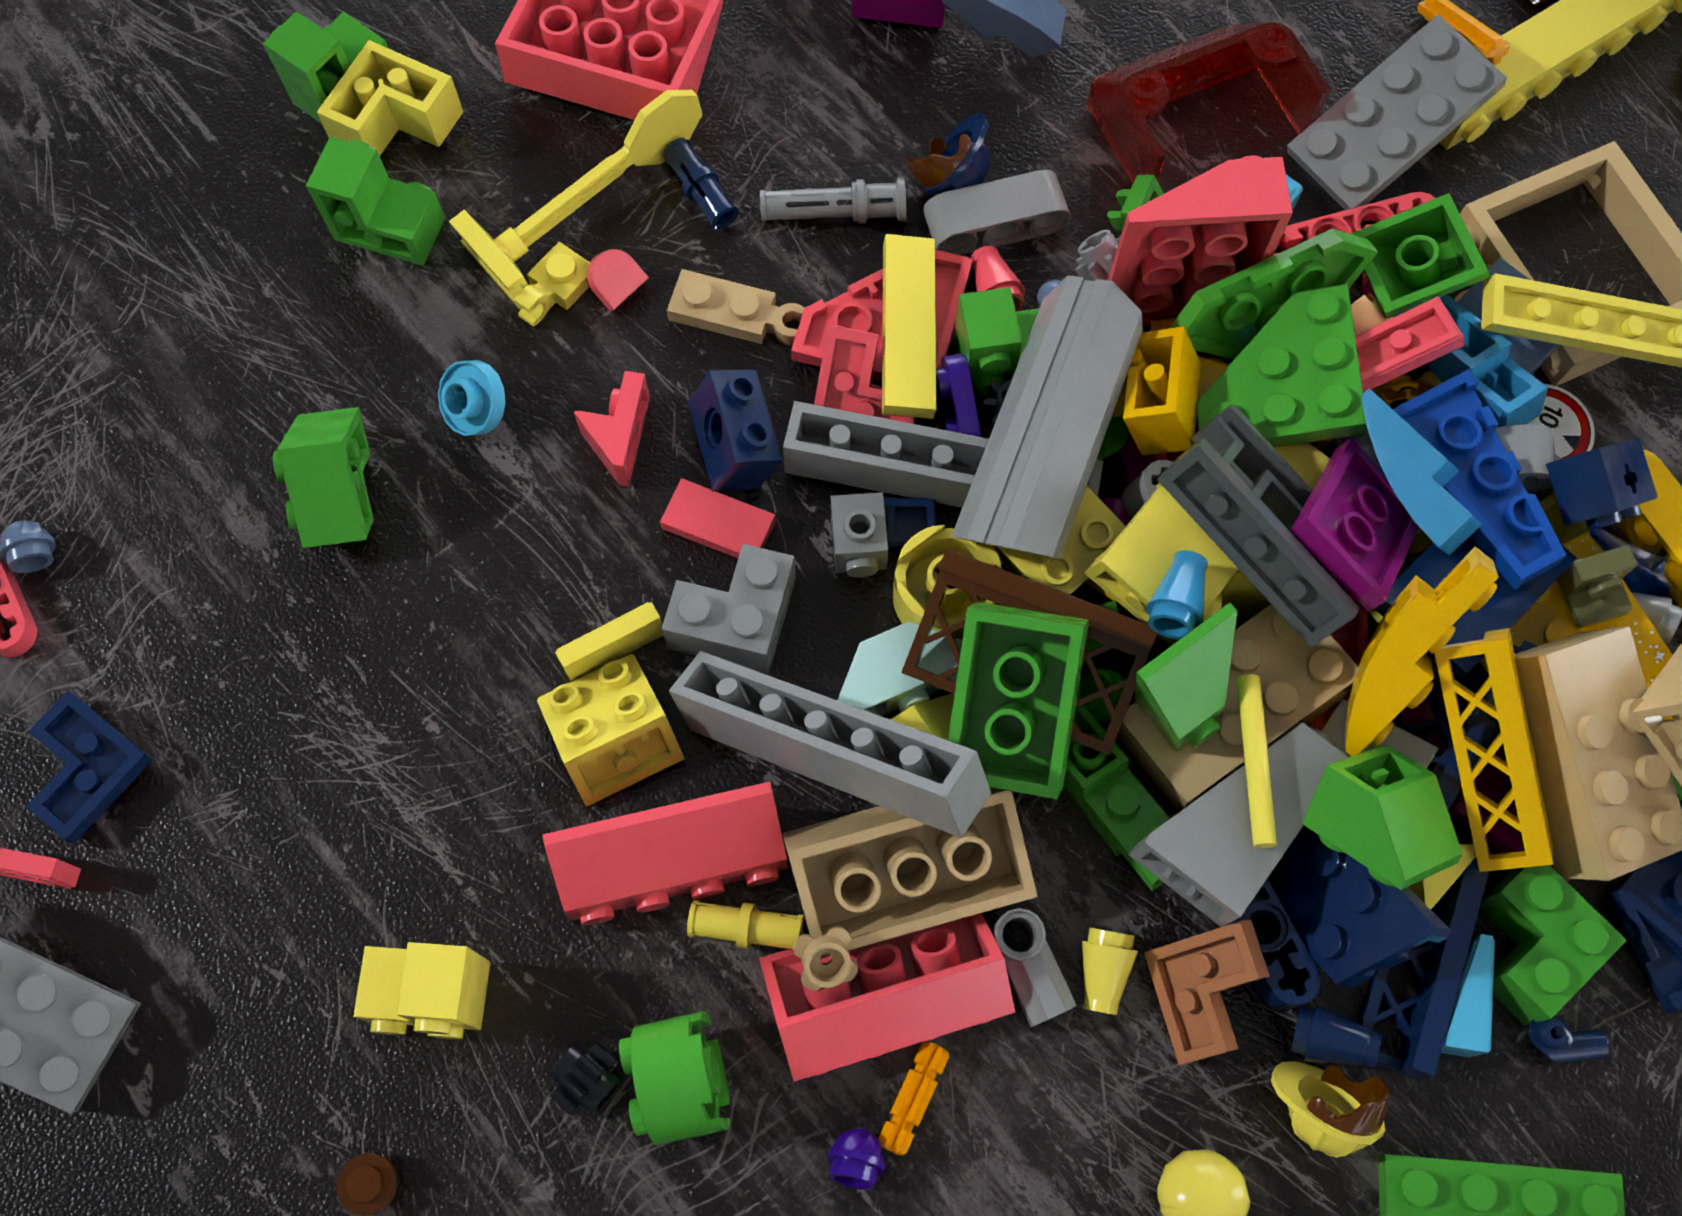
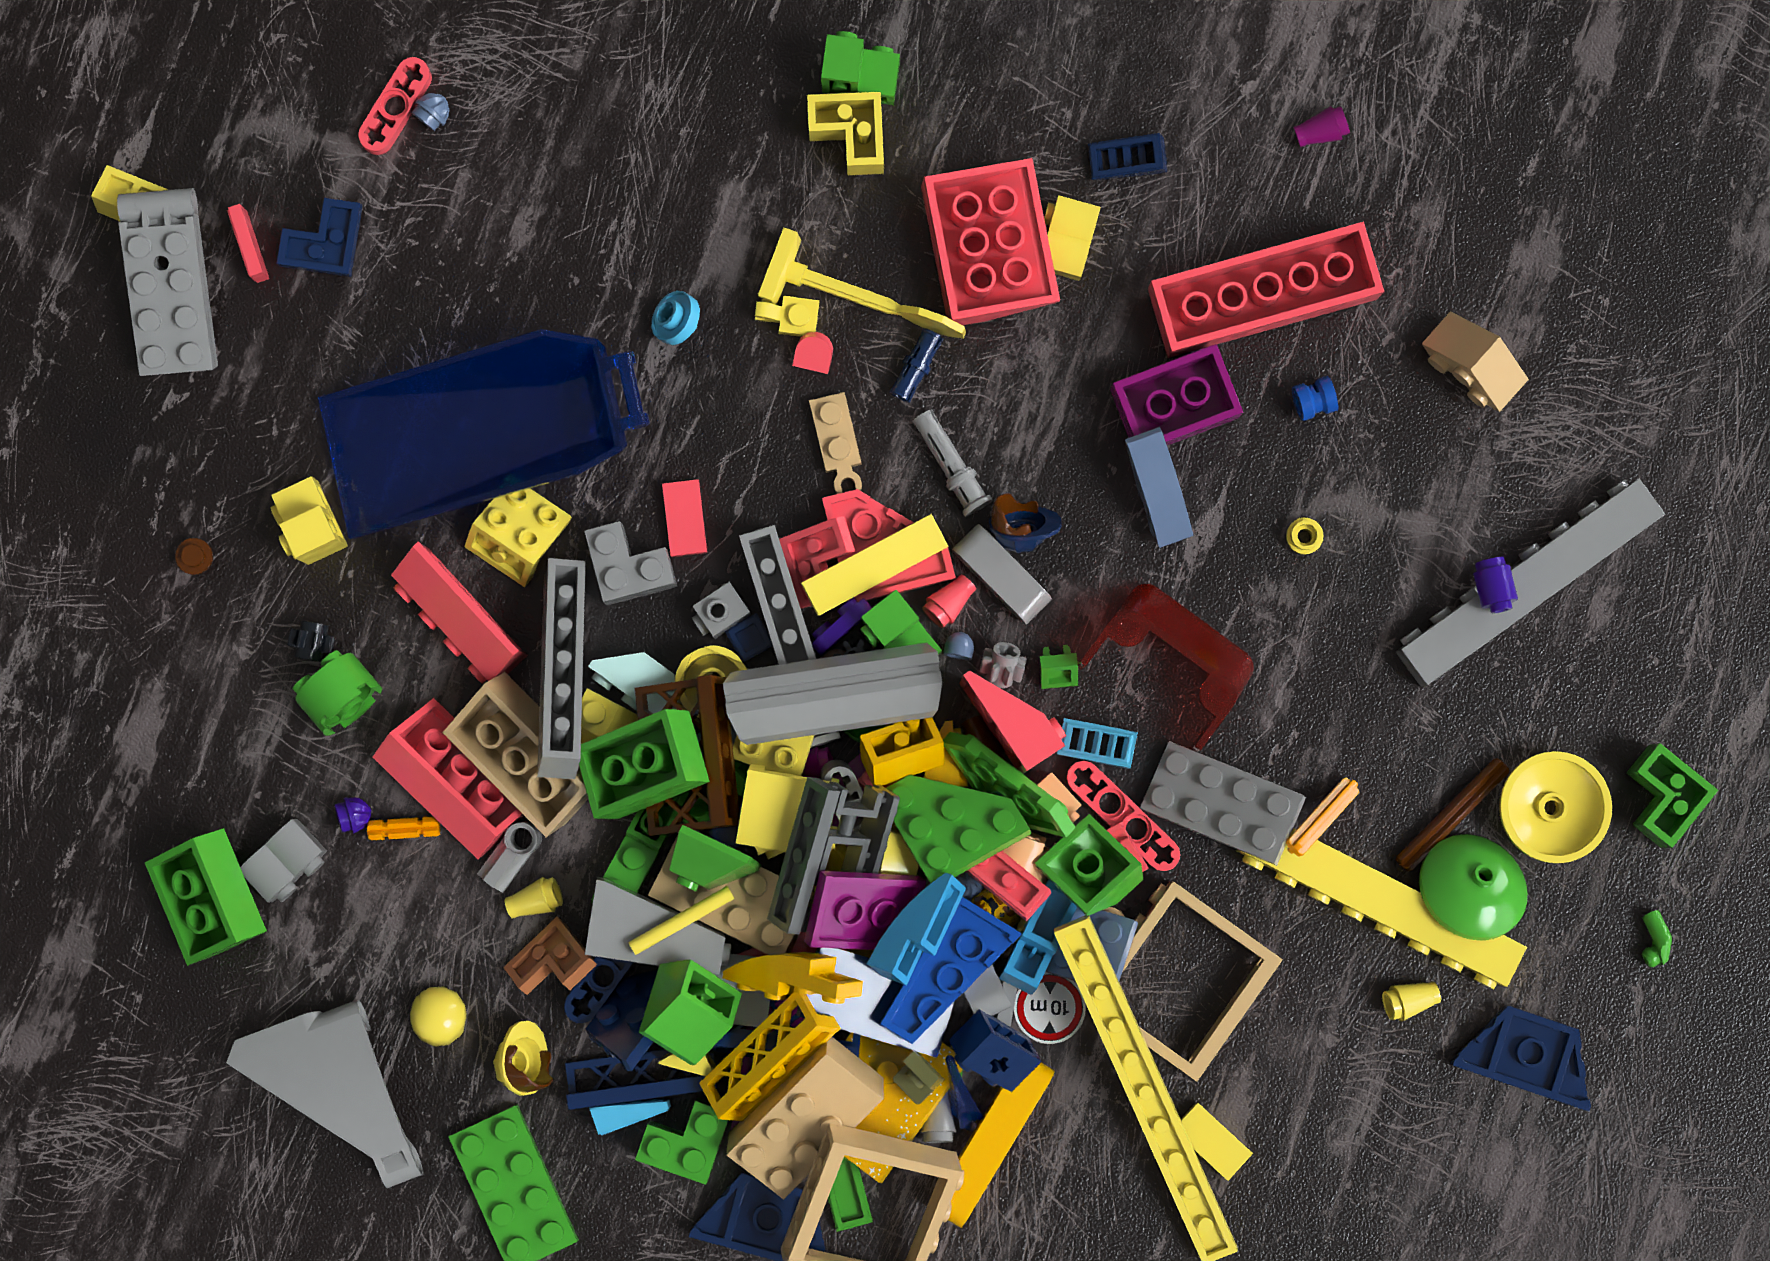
camera: 60 degrees right, 15 degrees up
bright green brick [273,407,374,548] -> none
bright green brick [306,136,446,266] -> none
light yellow tile [555,602,663,682] -> none
coral slope [574,371,650,487] -> none
light yellow pin [687,900,805,951] -> none
dark blue brick [688,370,783,491] -> none
tan plate [794,926,858,990] -> none
dark azure cone [1146,550,1208,640] -> none
dark blue cone [1291,1004,1382,1069] -> none
dark blue arm [1528,1016,1609,1064] -> none
none -> clear blue windscreen [318,329,650,539]

